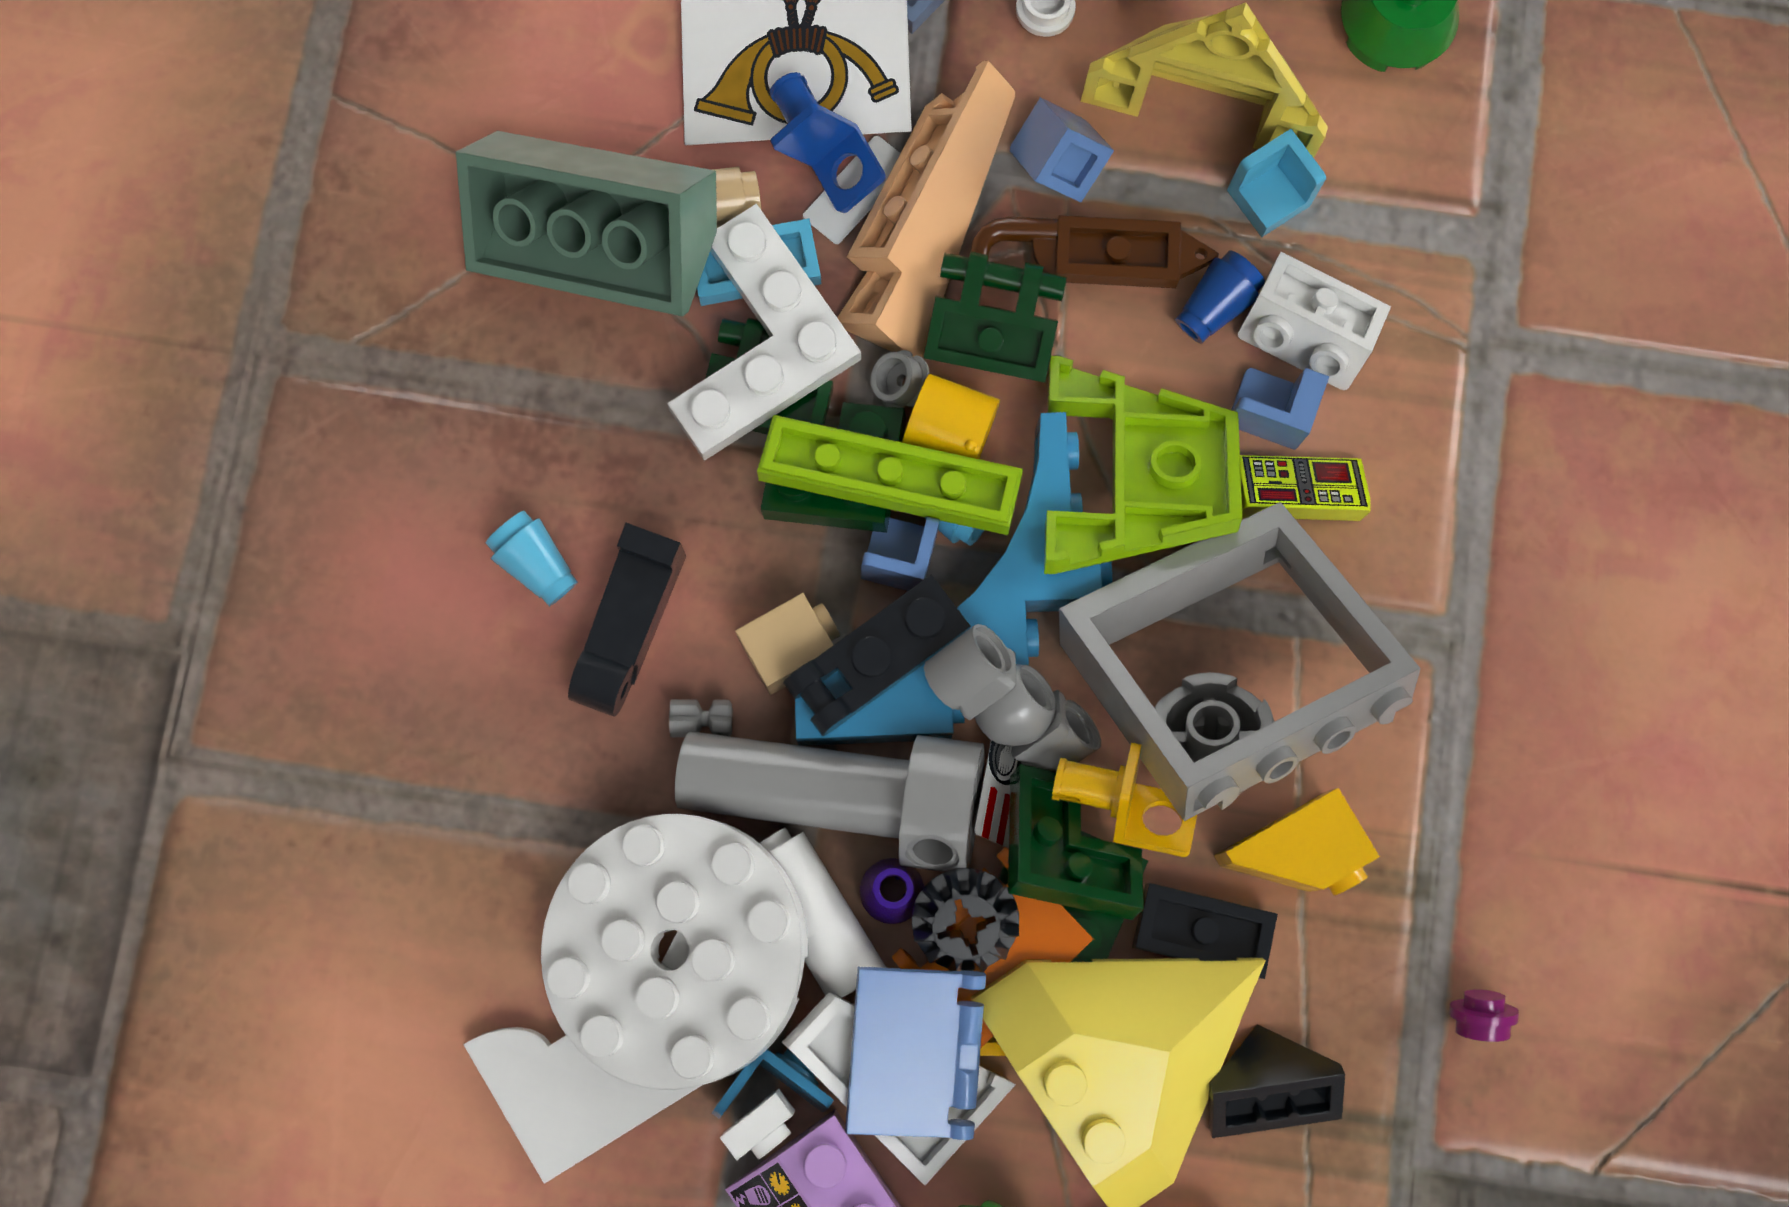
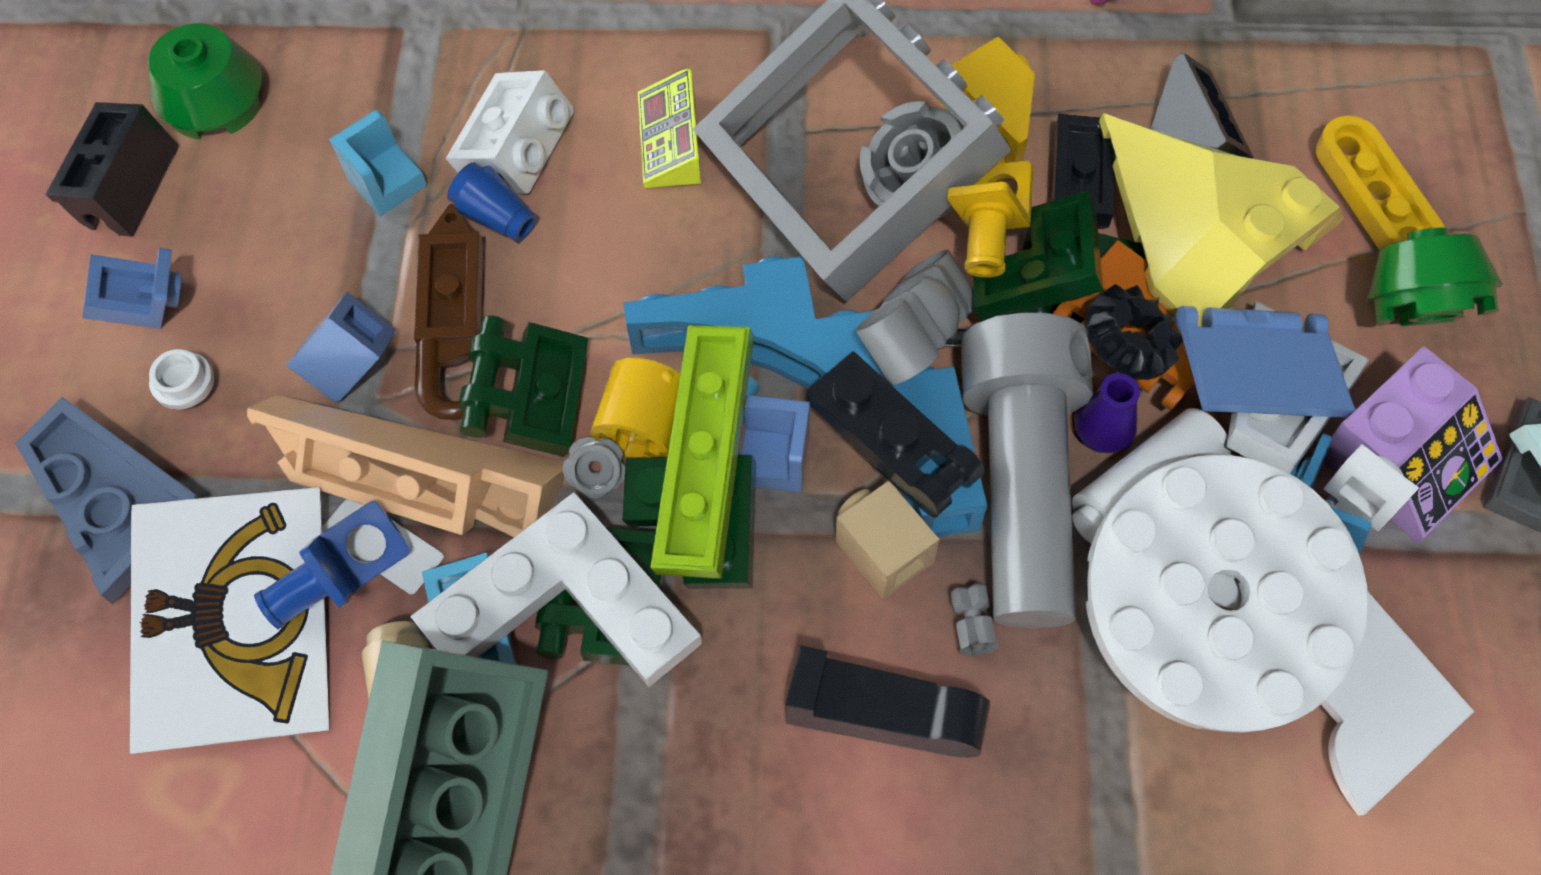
camera: 90 degrees left, 15 degrees down
medium azure cone [485,510,578,607] -> none
lime wing [1044,355,1242,574] -> none
light yellow wedge [1080,2,1328,158] -> none
medium blue panel [1231,368,1329,450] -> none

